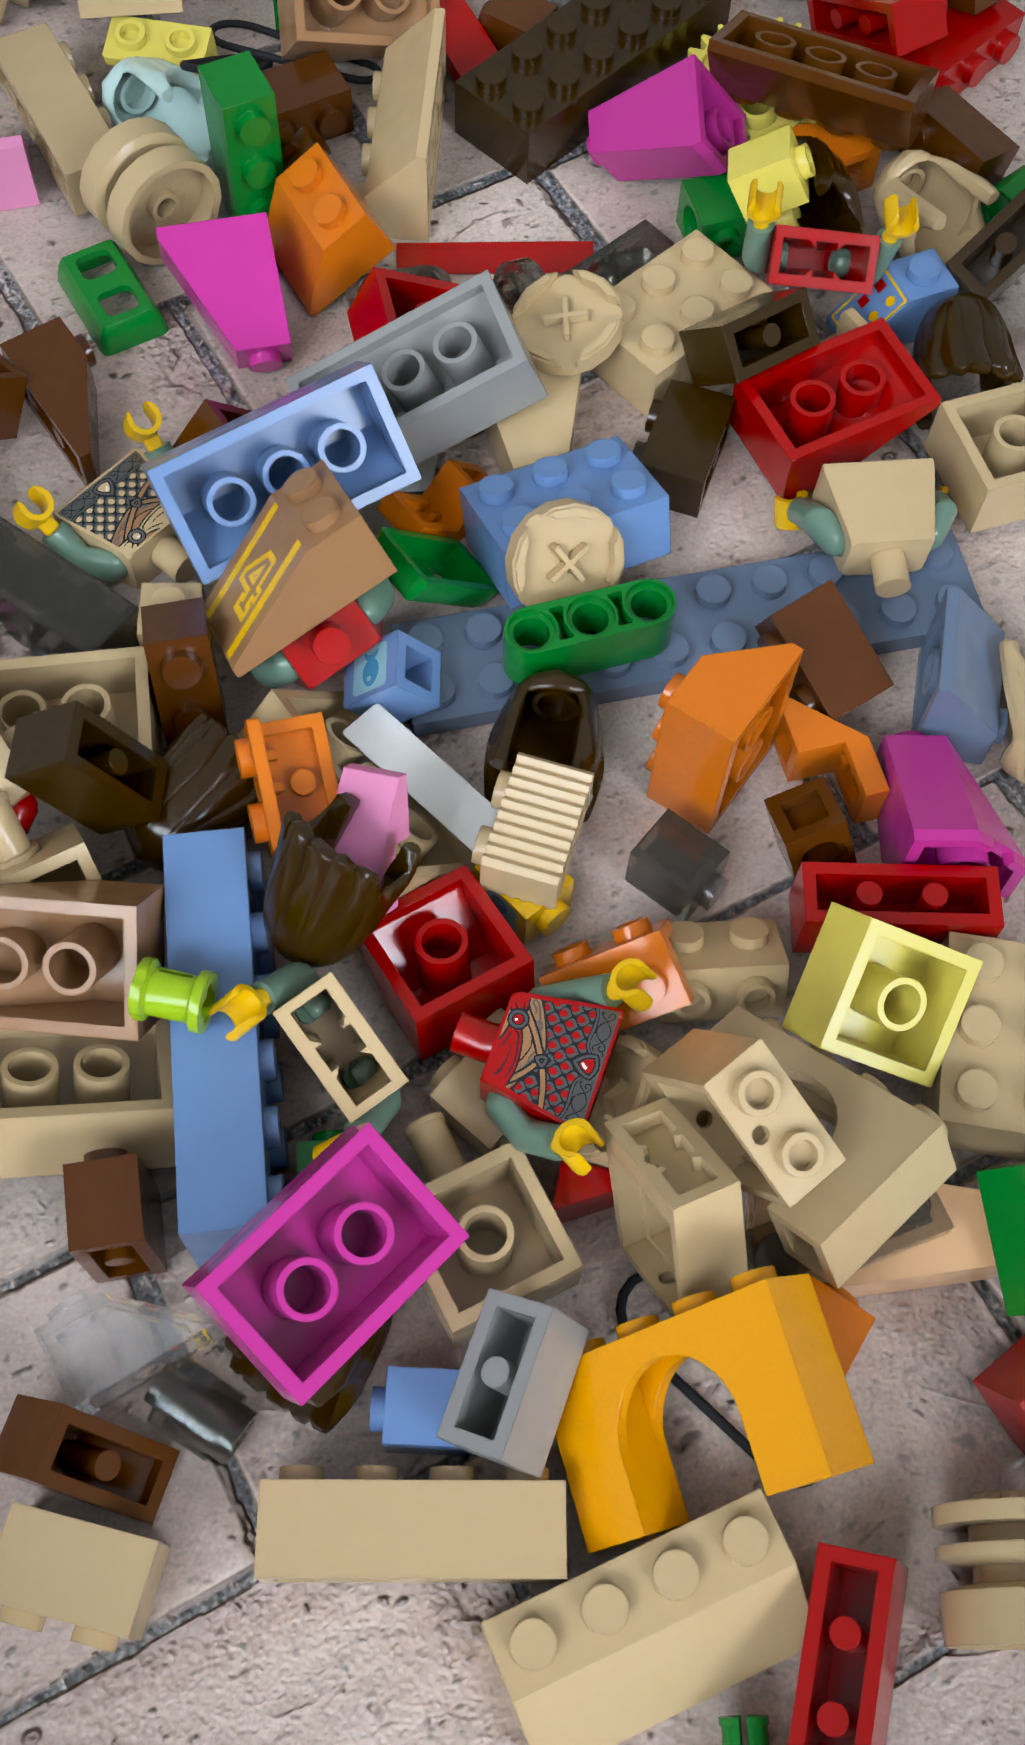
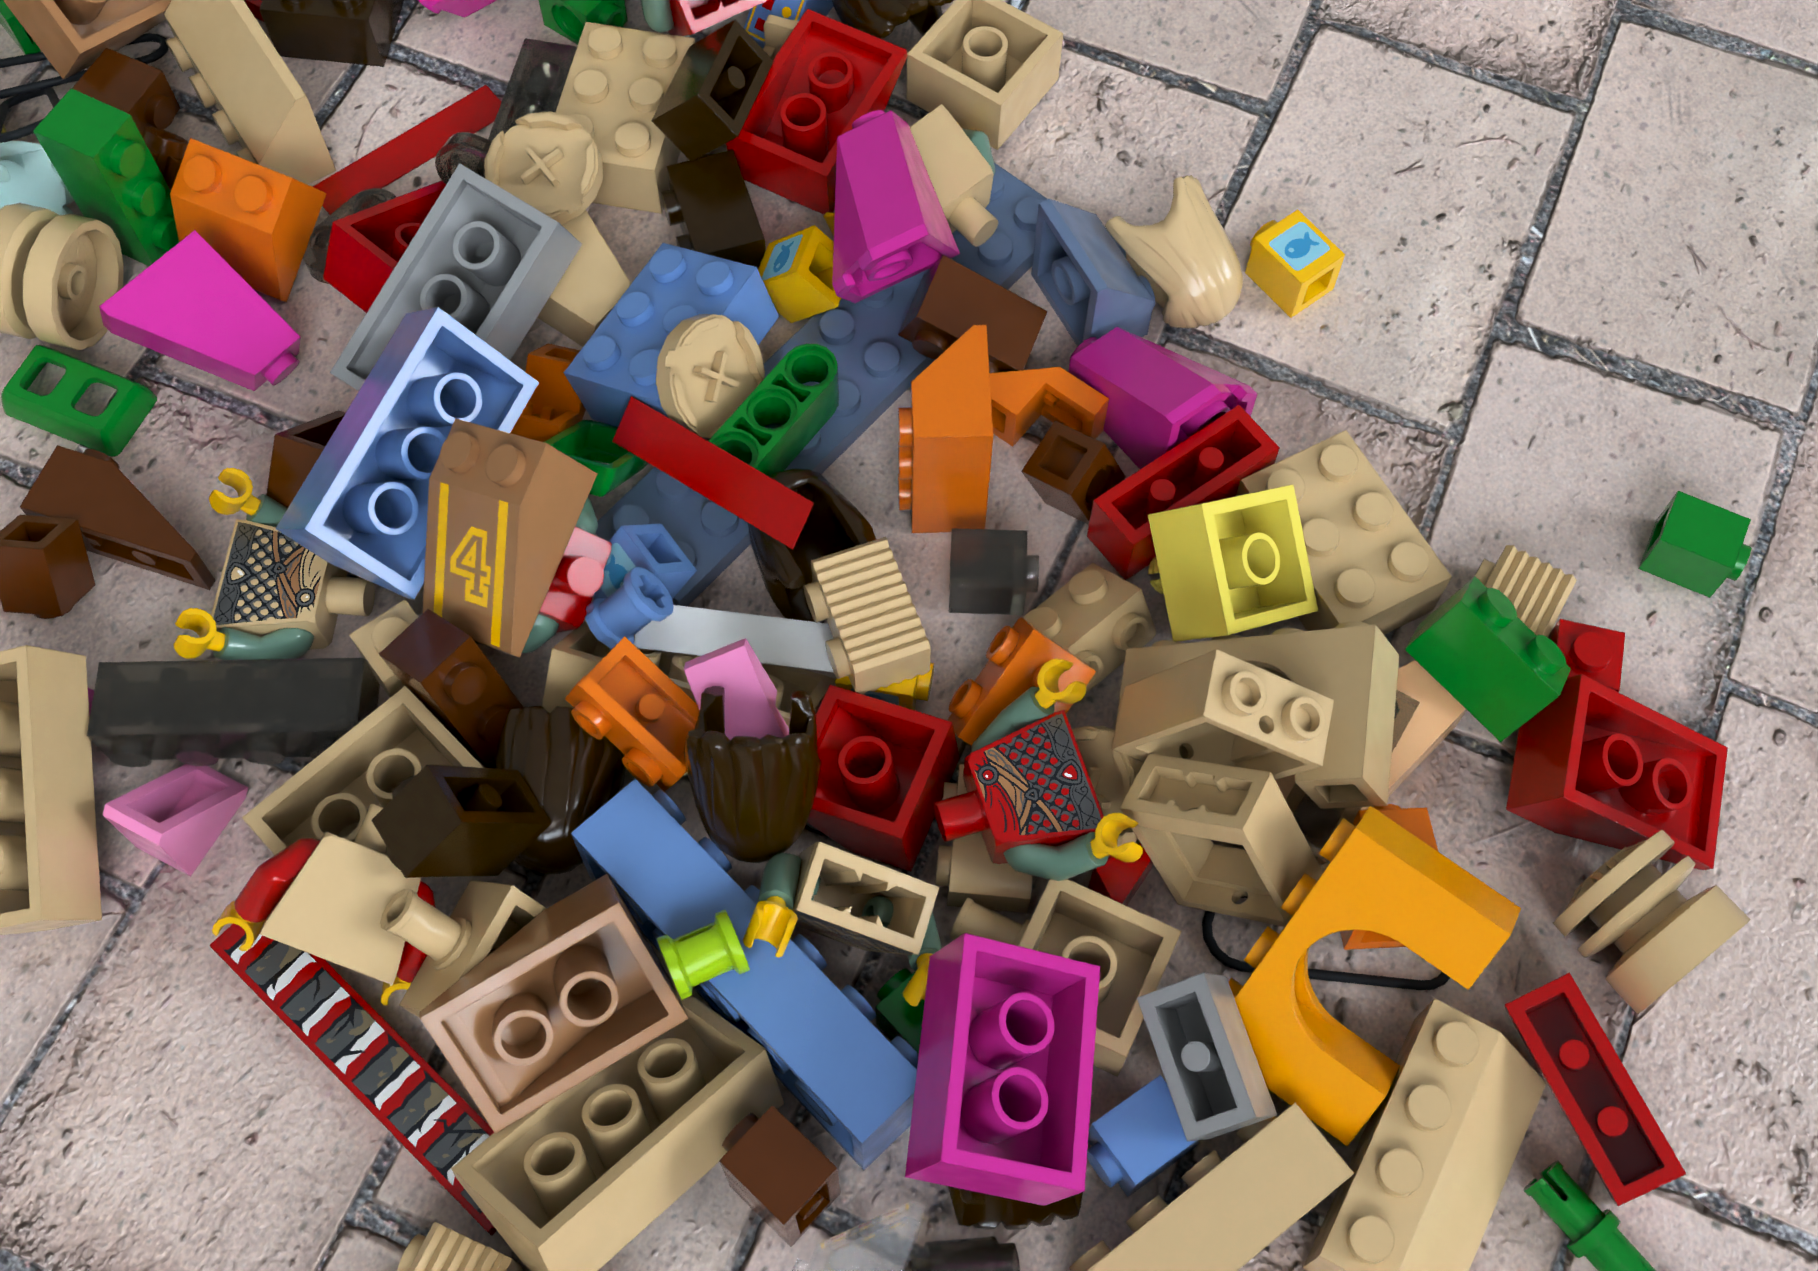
camera: 35 degrees left, 0 degrees up
none -> medium blue bush [585,567,674,650]
none -> red sticker [612,396,814,549]
none -> yellow brick [758,225,841,323]
none -> dark pink slope [832,110,960,303]

